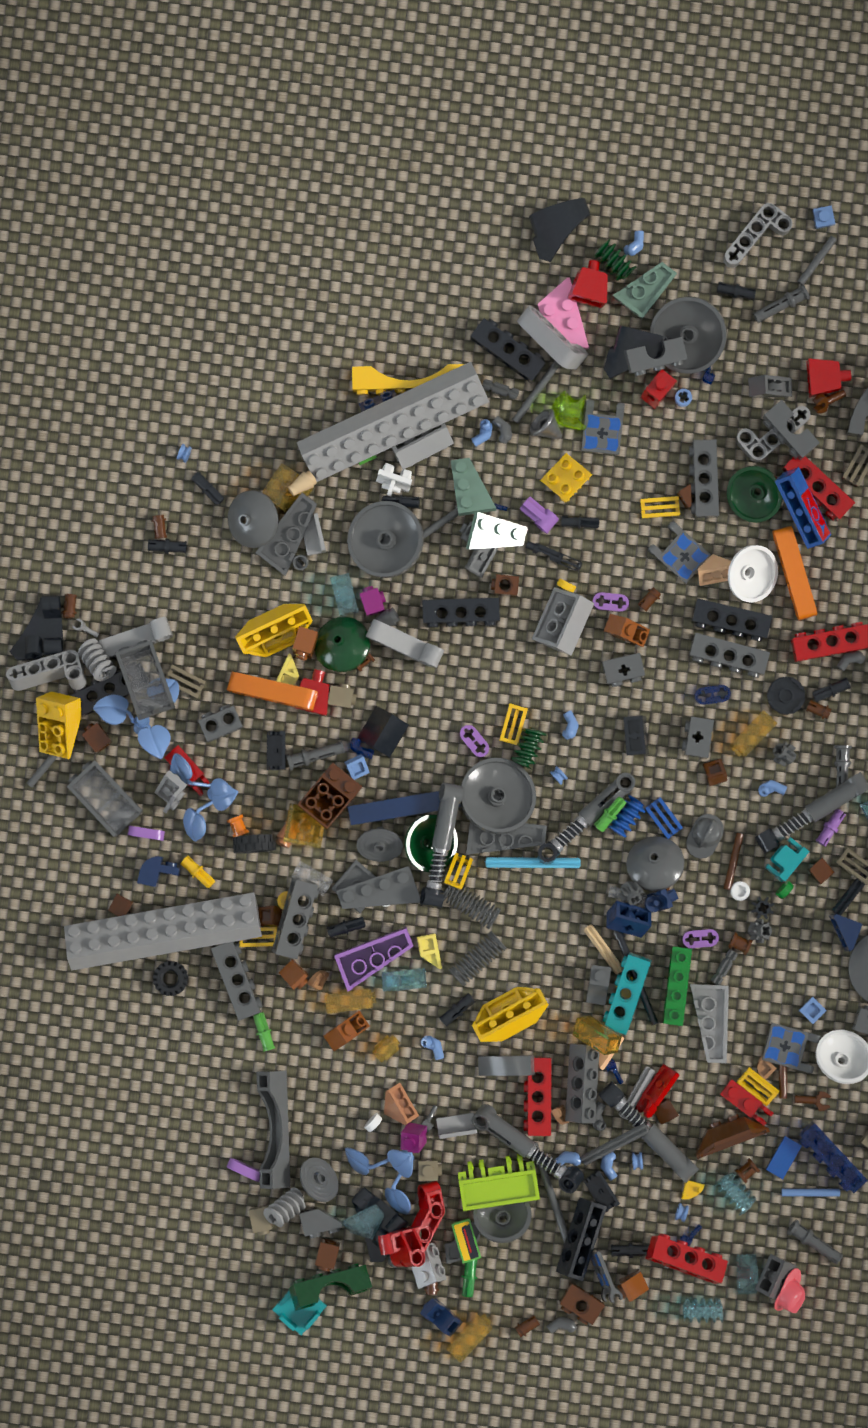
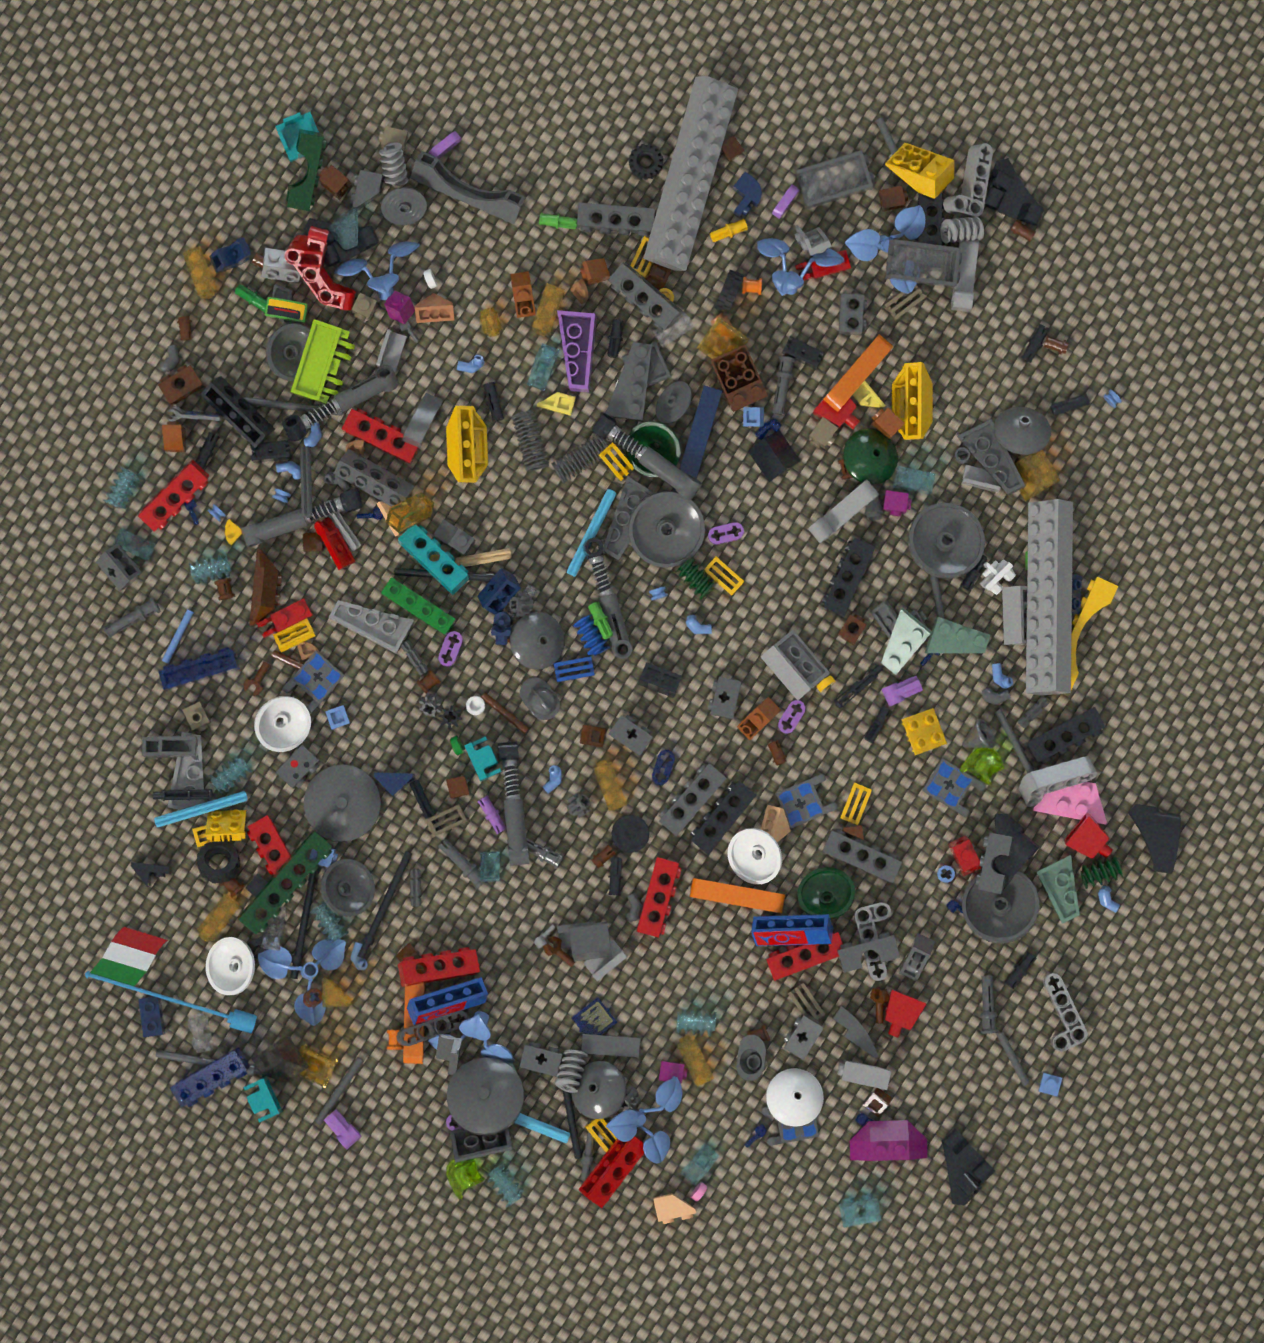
camera: 120 degrees right, 0 degrees up
light grey hand [72,619,99,638] -> none
tan cone [287,470,317,496] -> none
blue tile [766,1136,802,1179] -> none
coral piece [774,1268,805,1314] -> none

